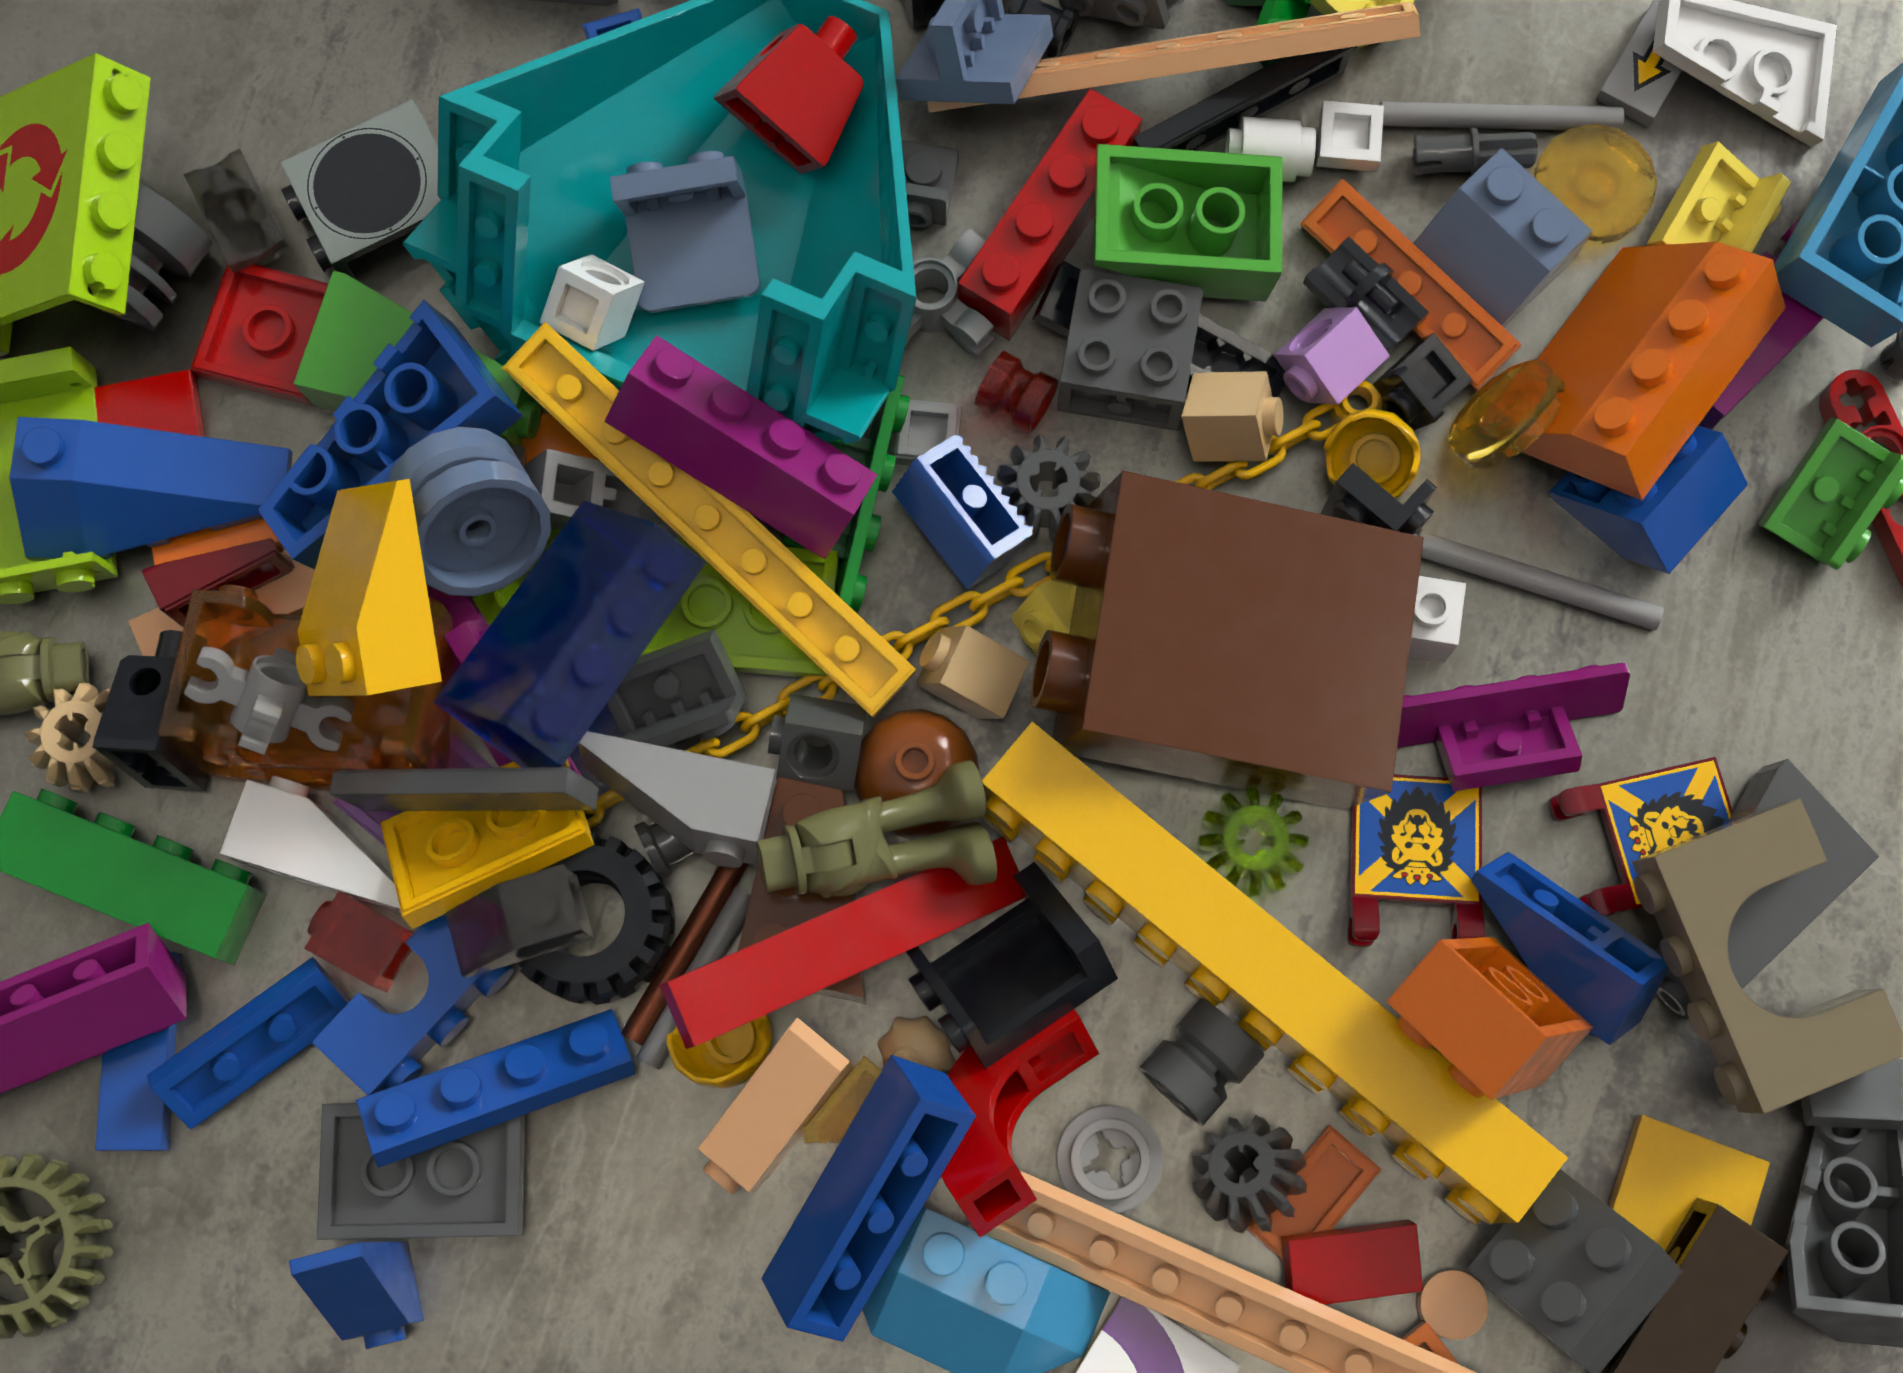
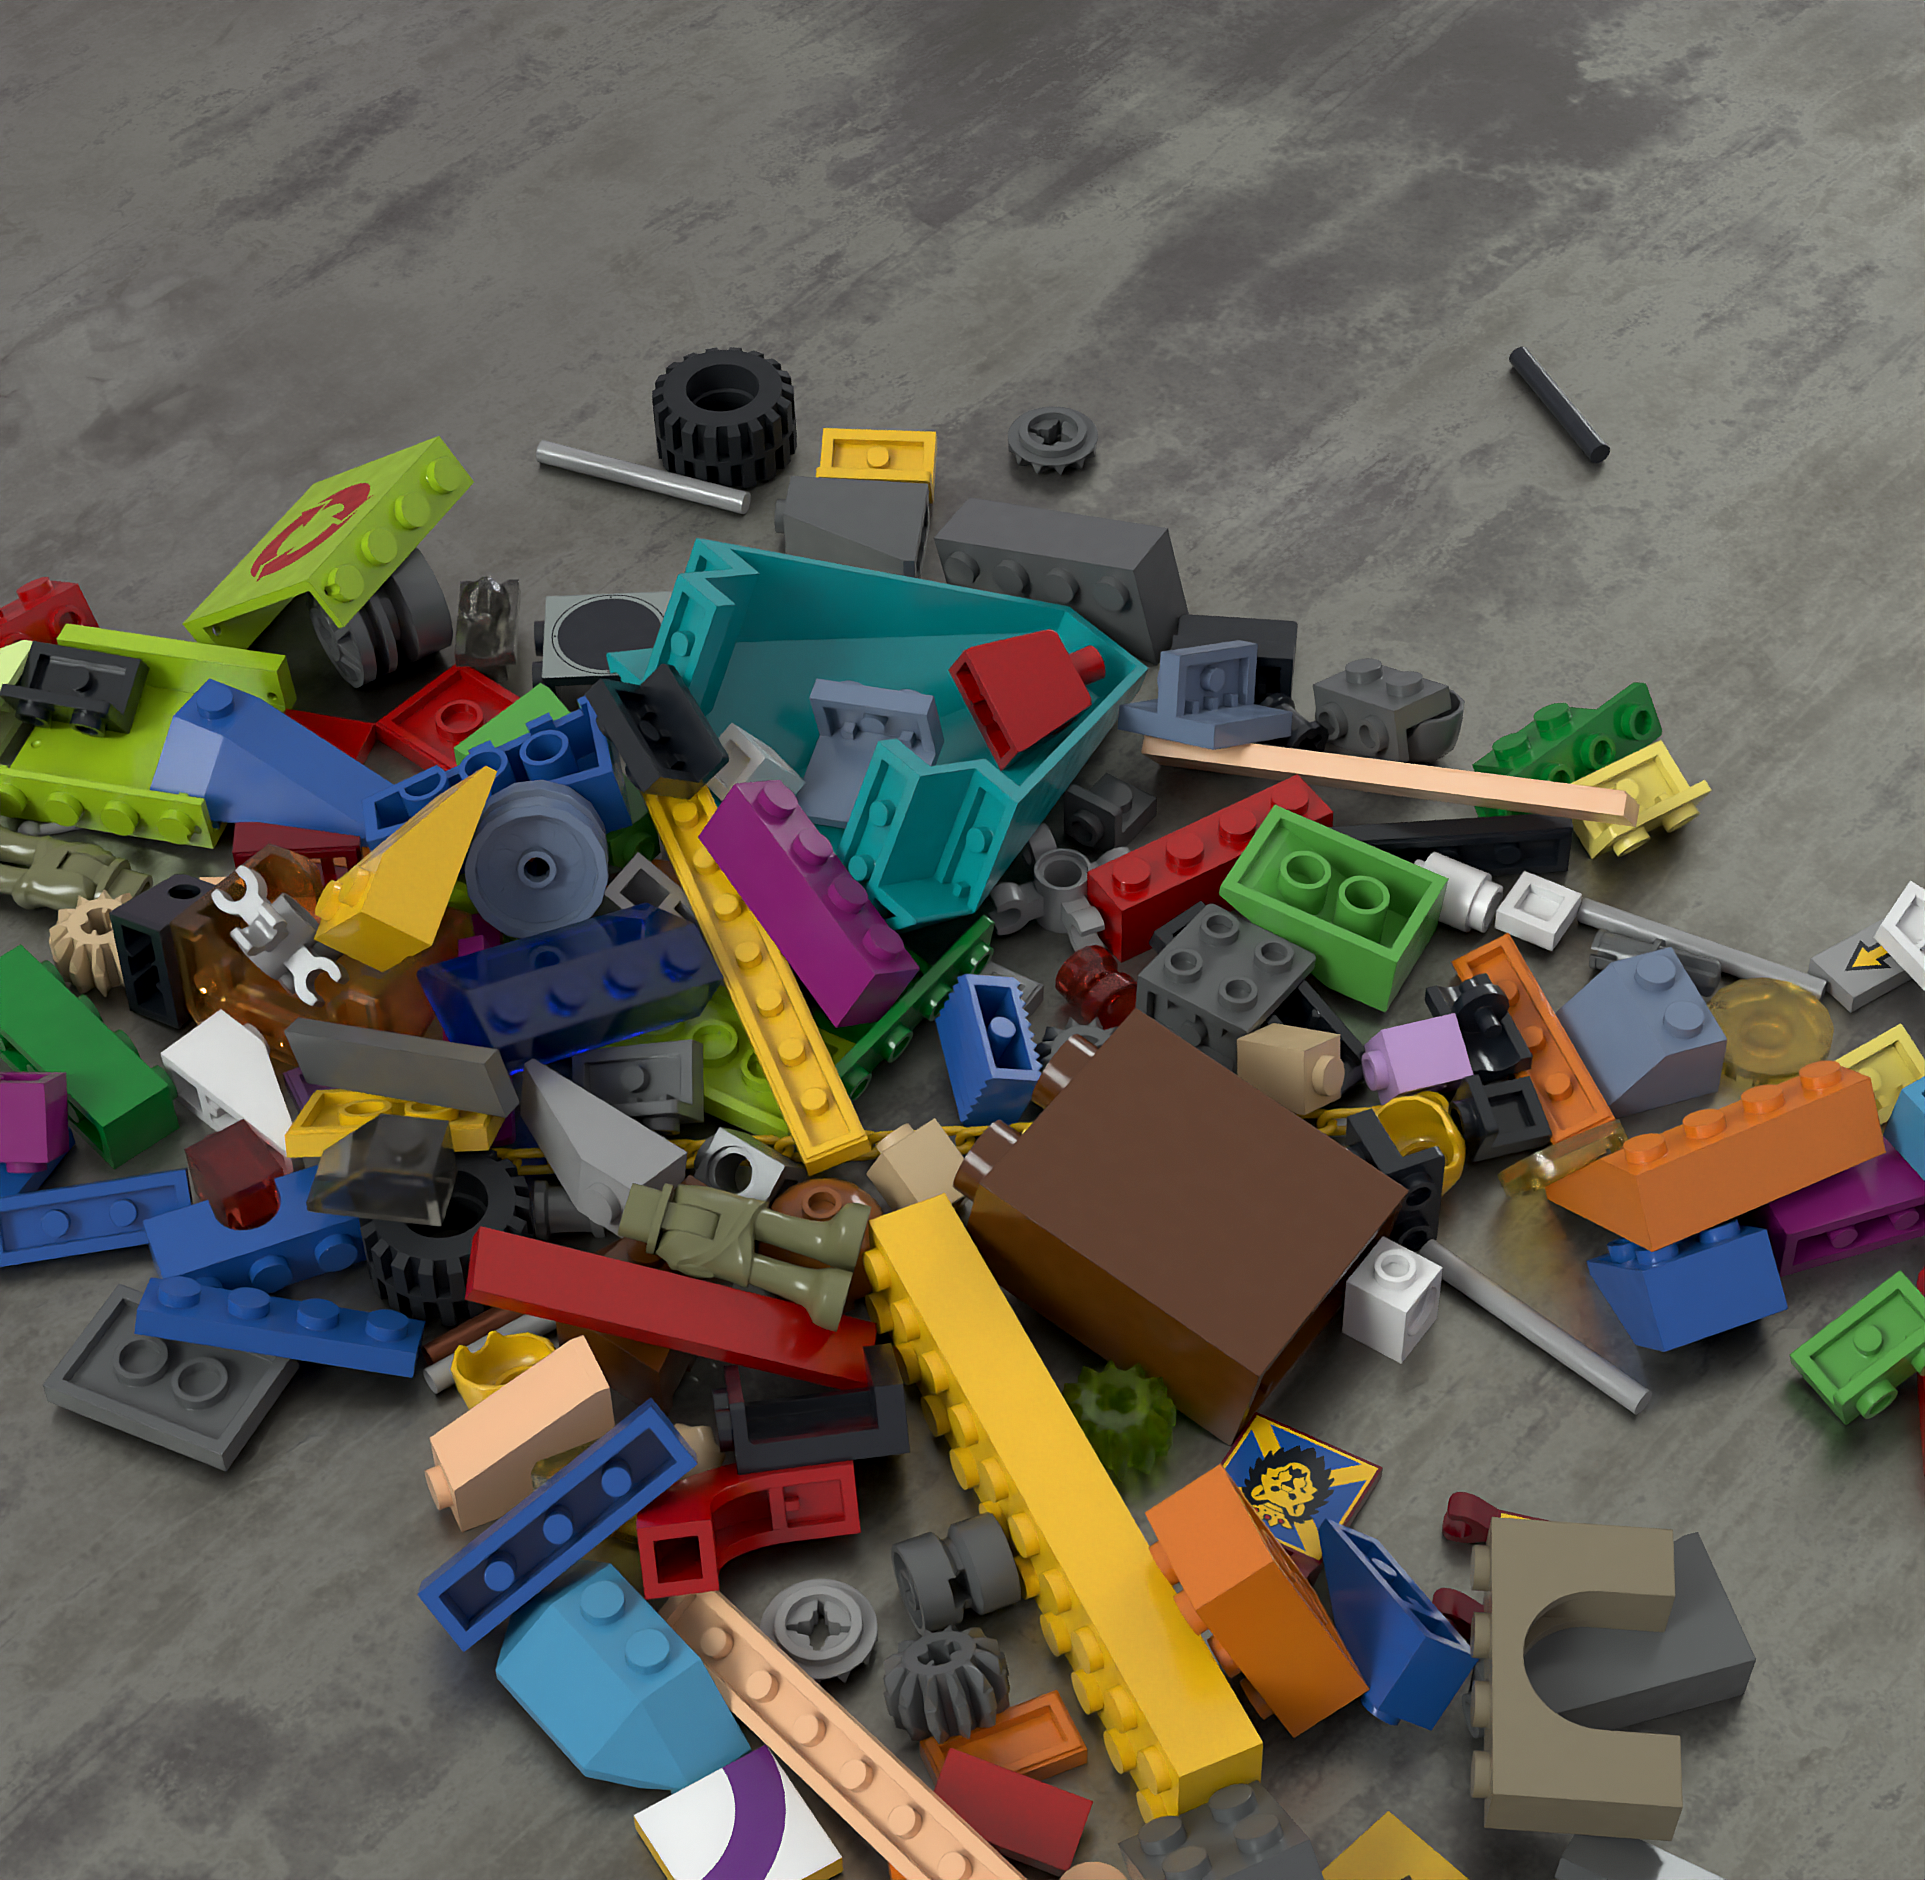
camera: 25 degrees right, 30 degrees down
blue slope [289,1241,424,1349] -> none
magenta bracket [1397,663,1630,792] -> none
none -> black bracket [585,664,729,800]

